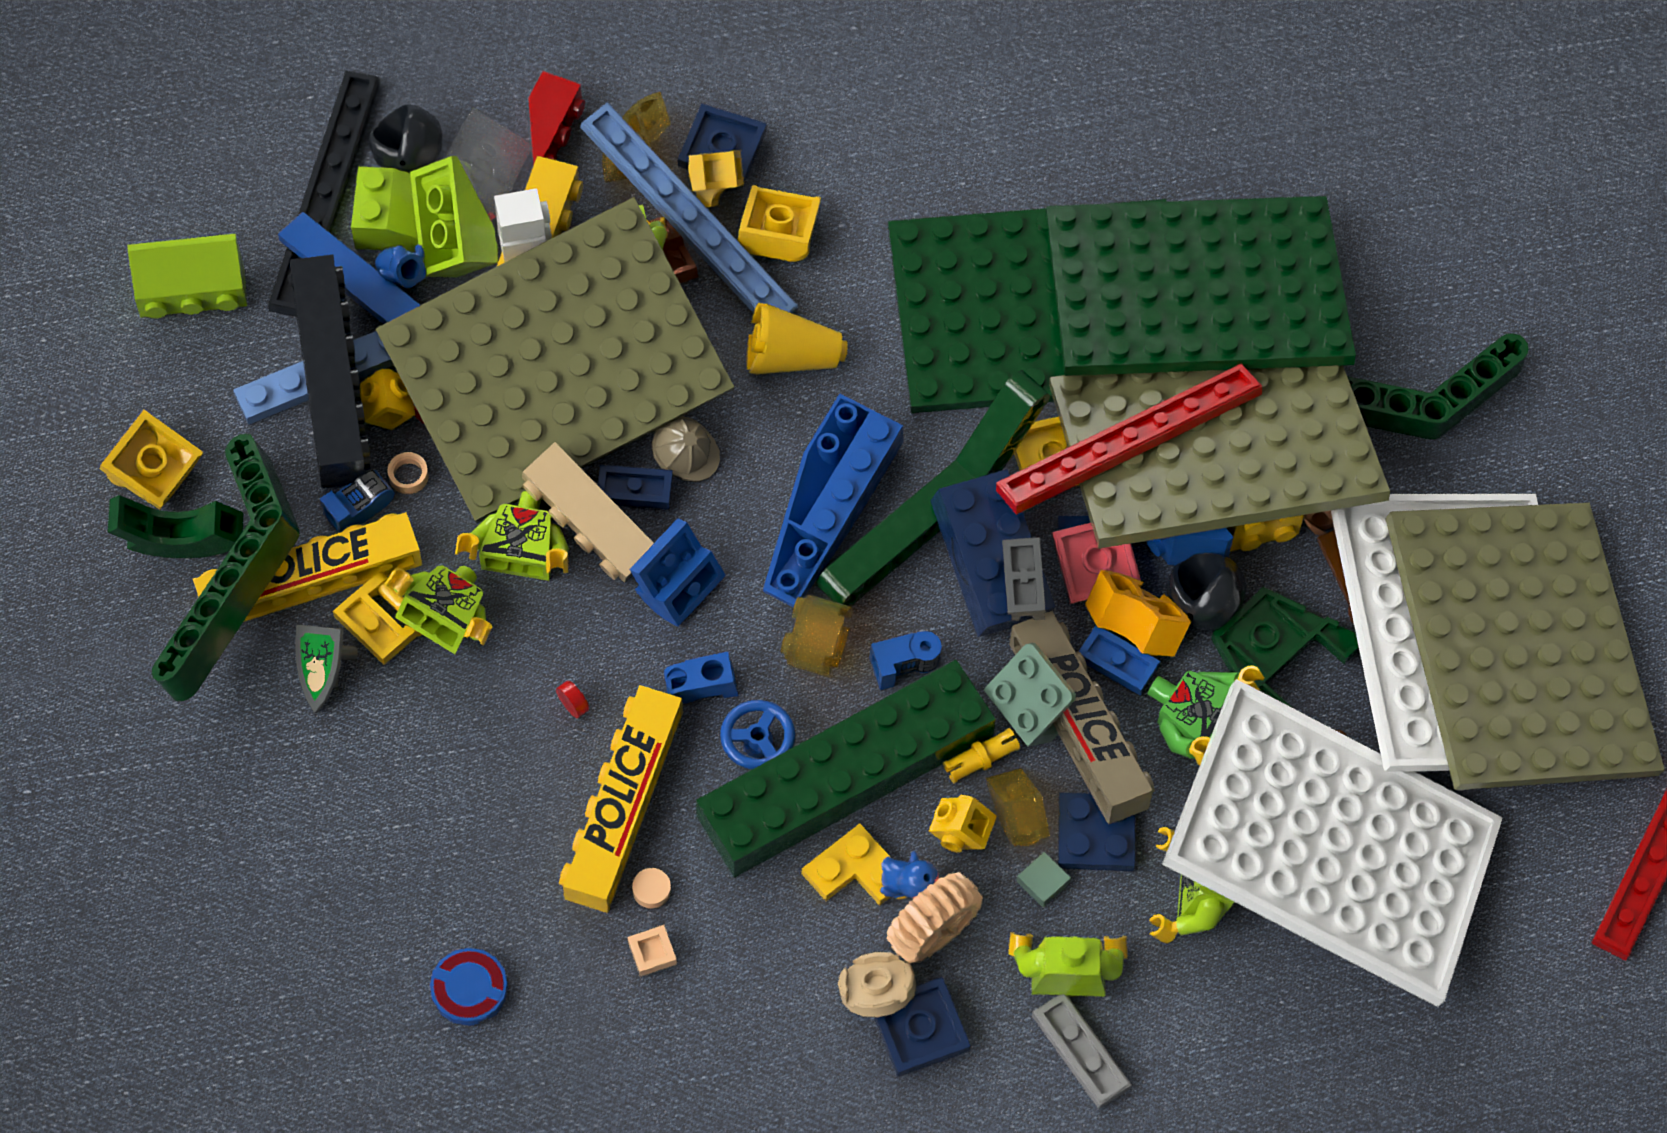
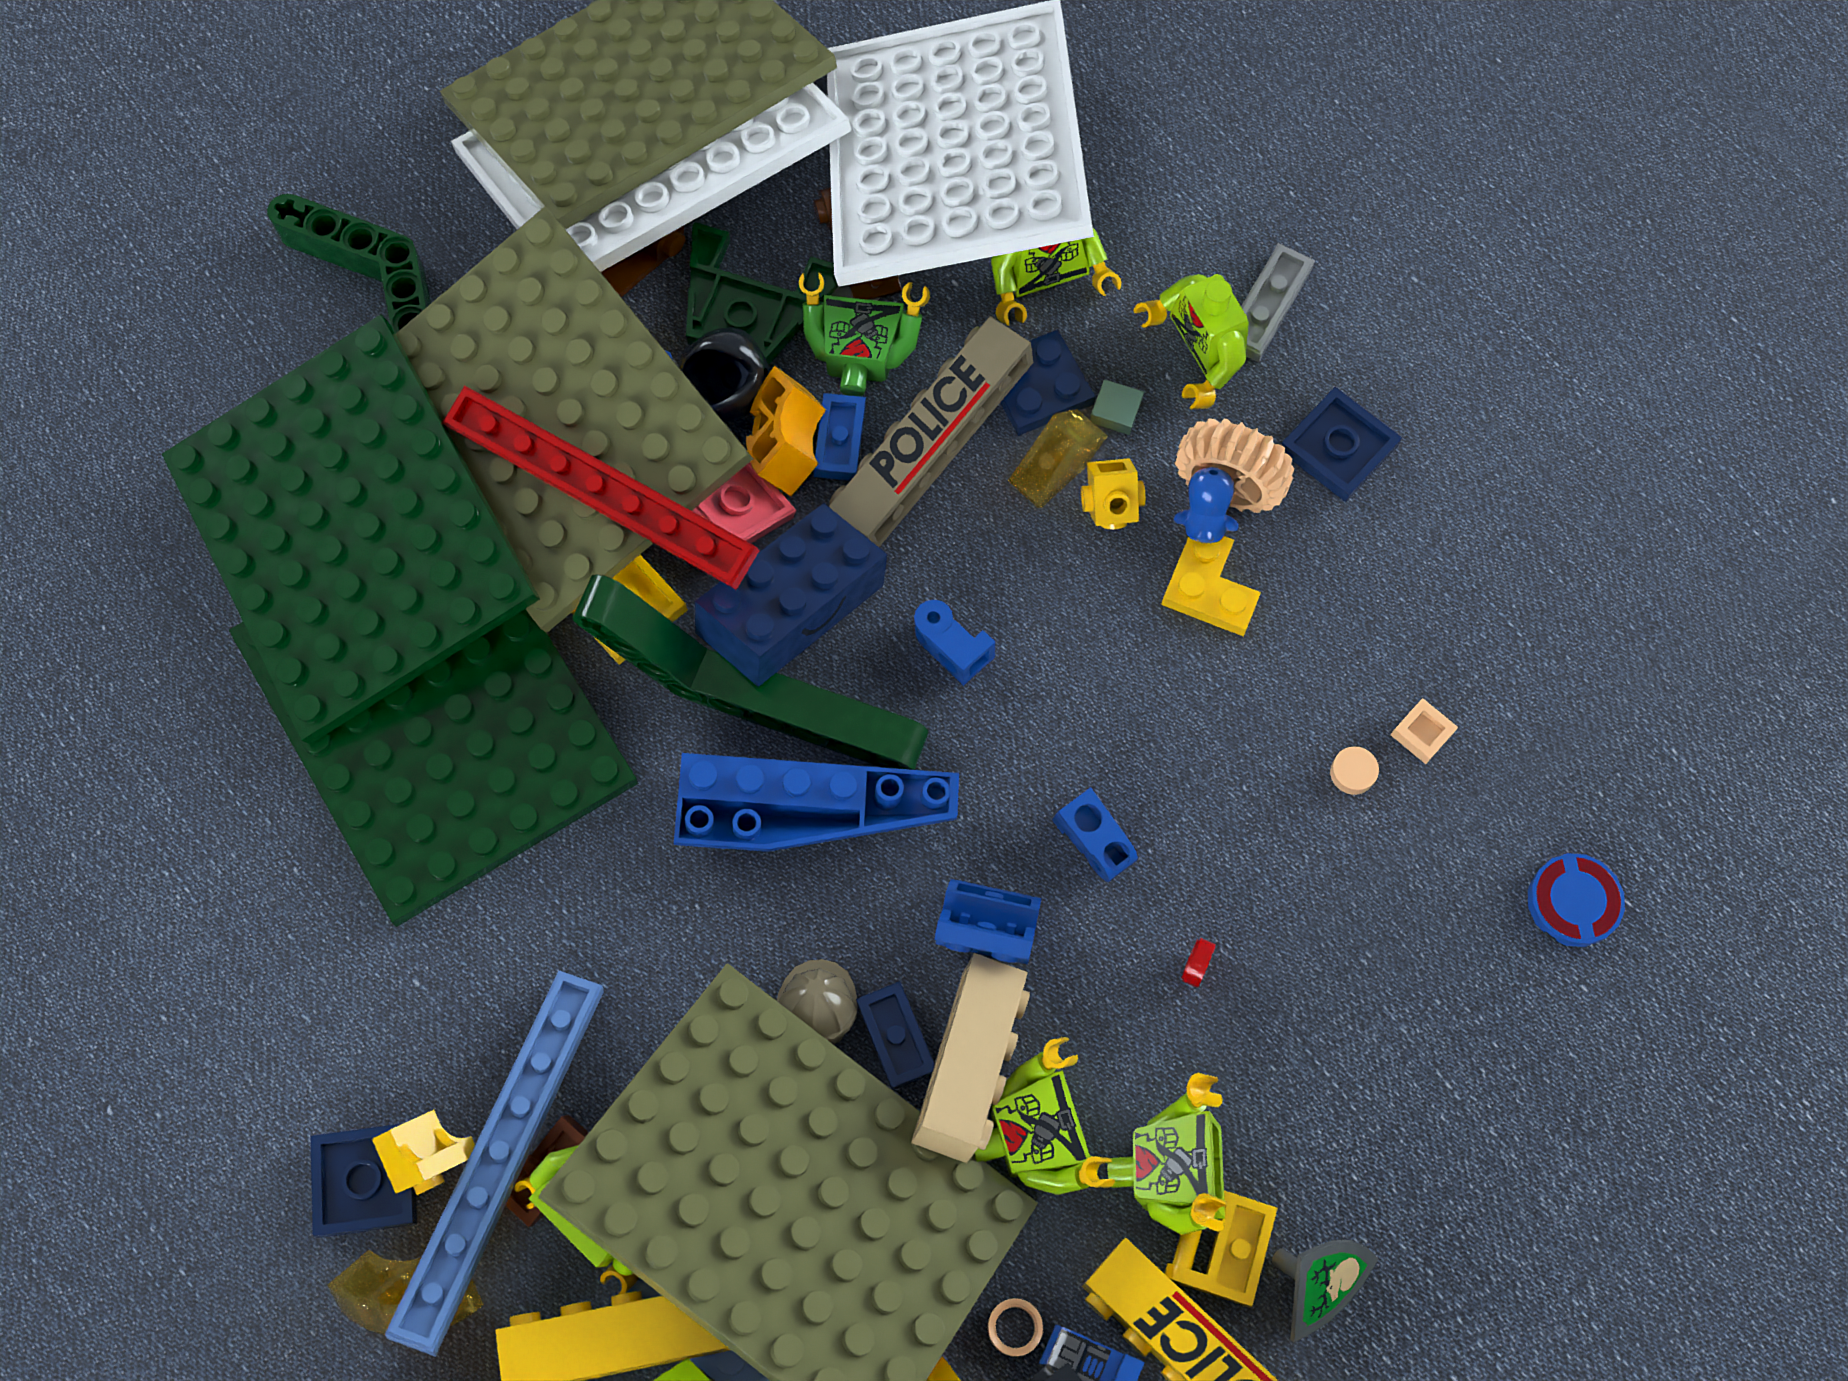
camera: 115 degrees left, 5 degrees up
white piece [494,188,552,262] -> none
yellow brick [559,685,683,913] -> none
dark green brick [696,660,996,878] -> none
blue piece [720,700,796,770] -> none
yellow slope [738,185,821,262] -> none
yellow cone [746,303,848,374] -> none
clear yellow brick [781,594,853,678] -> none
tan tile [838,952,916,1017] -> none
yellow pin [943,728,1020,783] -> none
sand green bracket [983,643,1076,746] -> none
dark grey hinge [1002,537,1046,621] -> none

